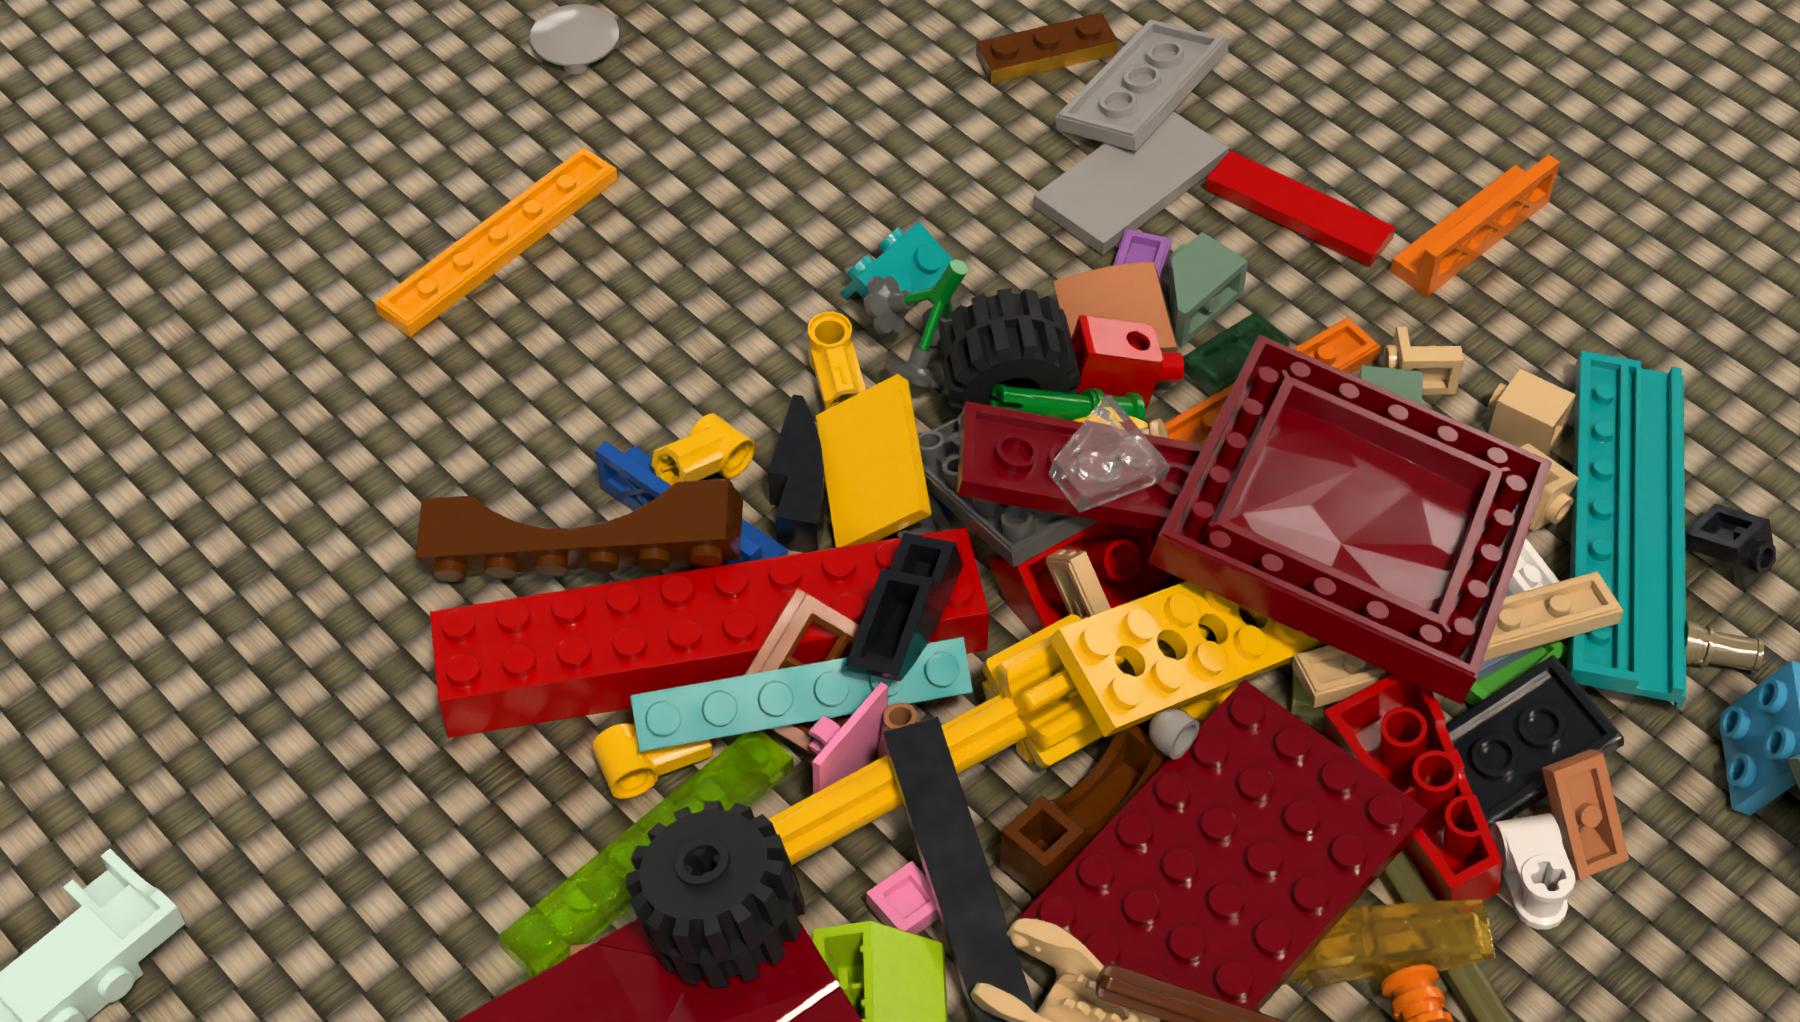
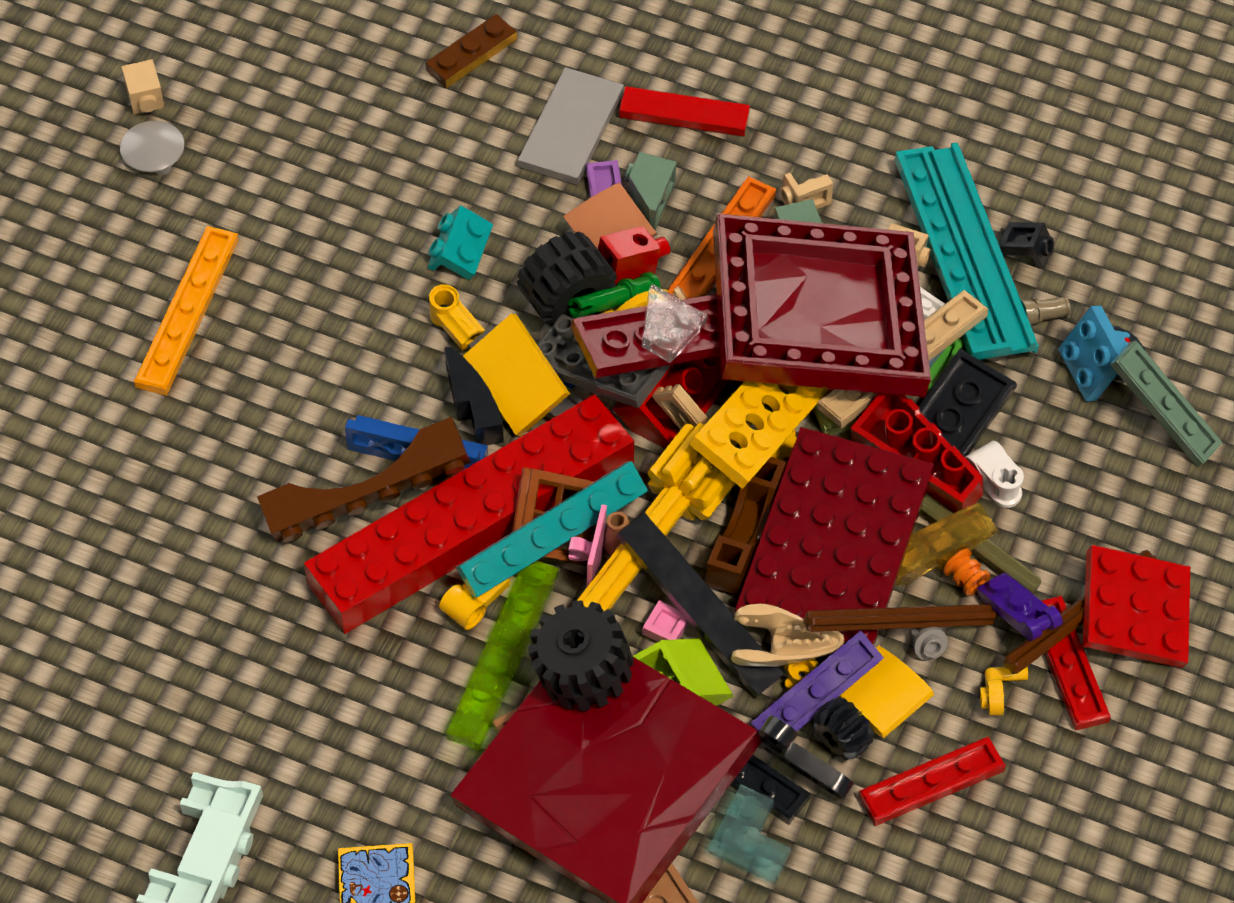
camera: 25 degrees left, 5 degrees up
yellow piece [651,413,756,486] -> none
black slope [845,533,963,681] -> none
dark grey plant [864,259,968,389] -> none
light grey tile [1055,19,1229,151] -> none
light grey hinge [1149,708,1200,760] -> none
clear green plate [1183,311,1289,396] -> none
orange fence [1390,155,1560,297] -> none
tan brick [1487,369,1576,455] -> none
nougat slope [1534,749,1629,880] -> none

